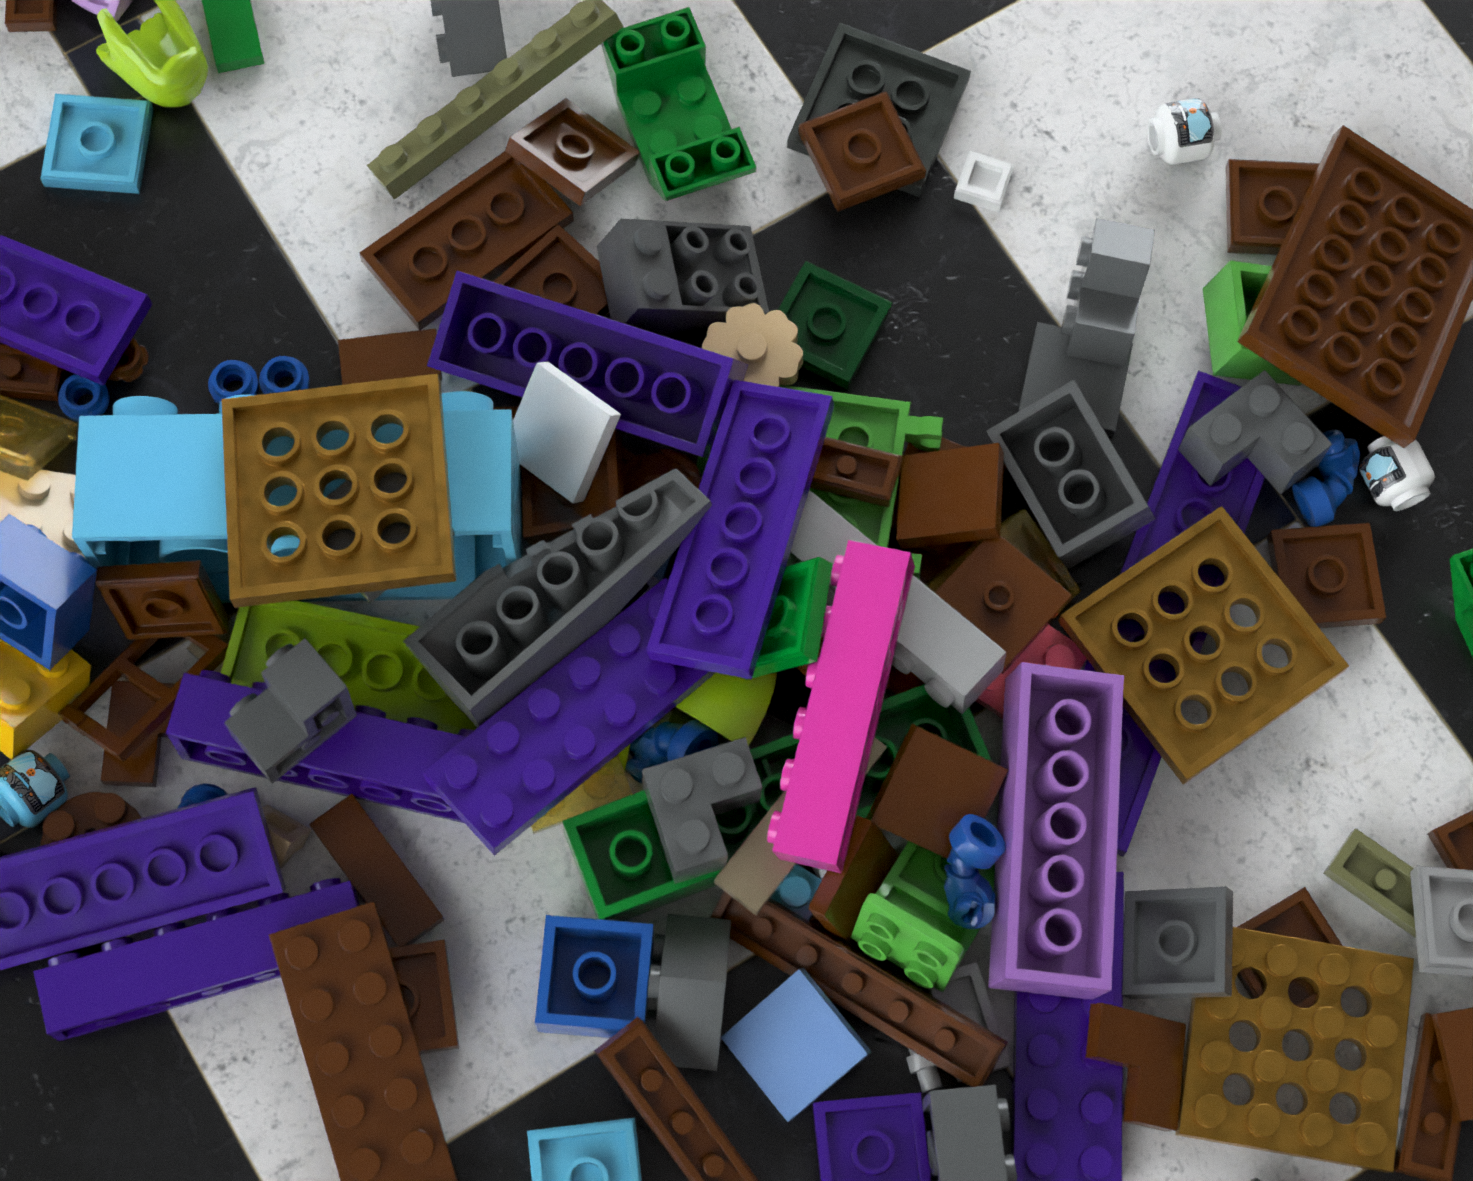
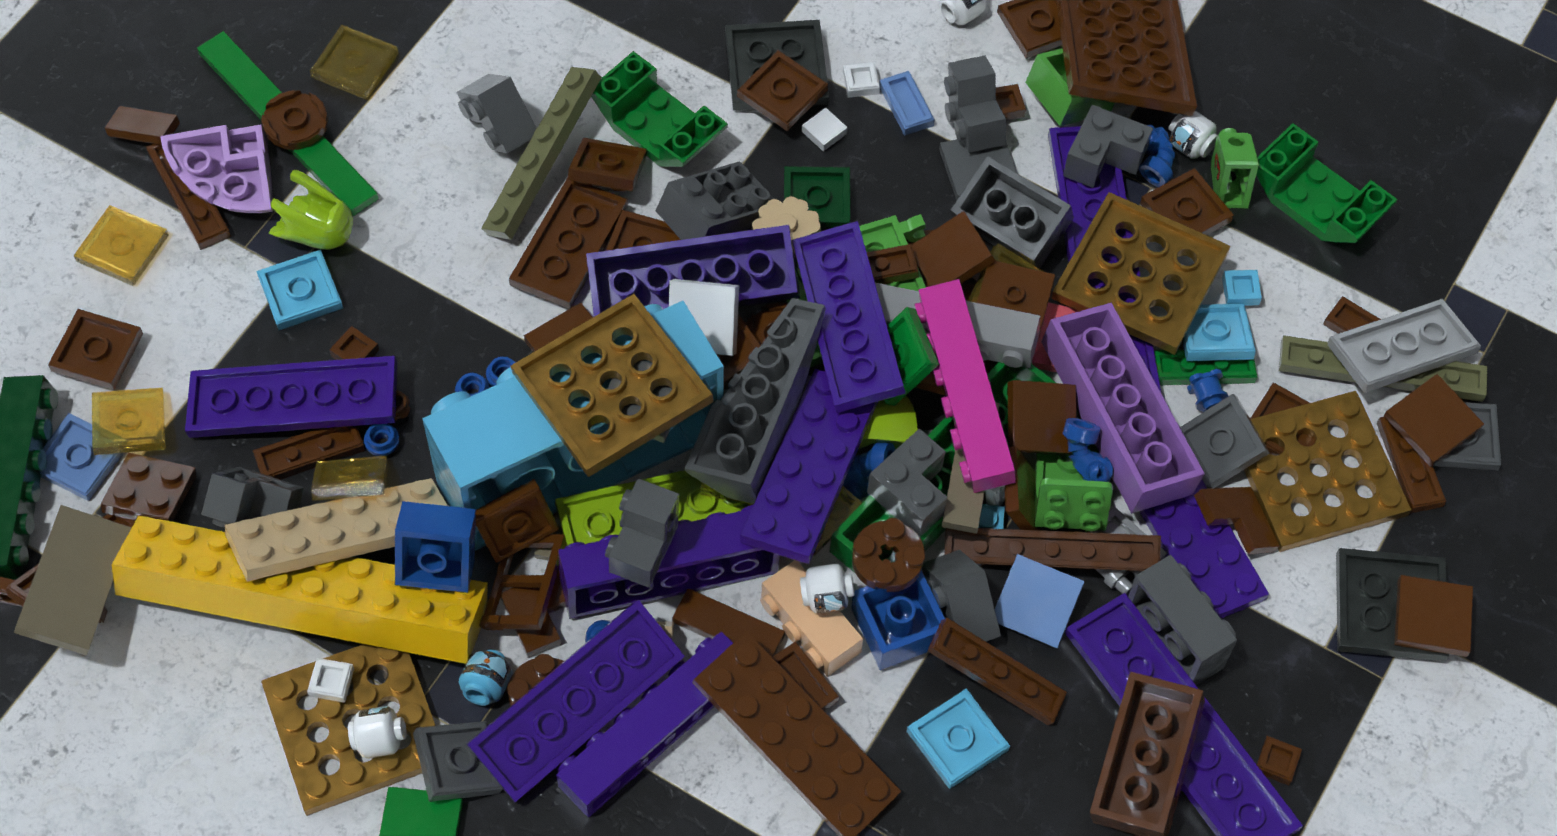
camera: 25 degrees left, 10 degrees down
none -> reddish brown plate [329,326,379,360]
none -> light nougat brick [760,560,863,677]
none -> white head [800,564,855,613]
none -> white tile [802,108,848,152]
none -> reddish brown plate [852,518,925,592]
none -> medium blue tile [879,71,935,136]
none -> reddish brown plate [996,84,1026,120]
none -> green tile [1154,350,1257,386]
none -> medium azure tile [1182,304,1256,361]
none -> blue brick [1187,369,1229,412]
none -> bright green torso [1211,128,1259,208]
none -> medium azure plate [1222,270,1262,306]

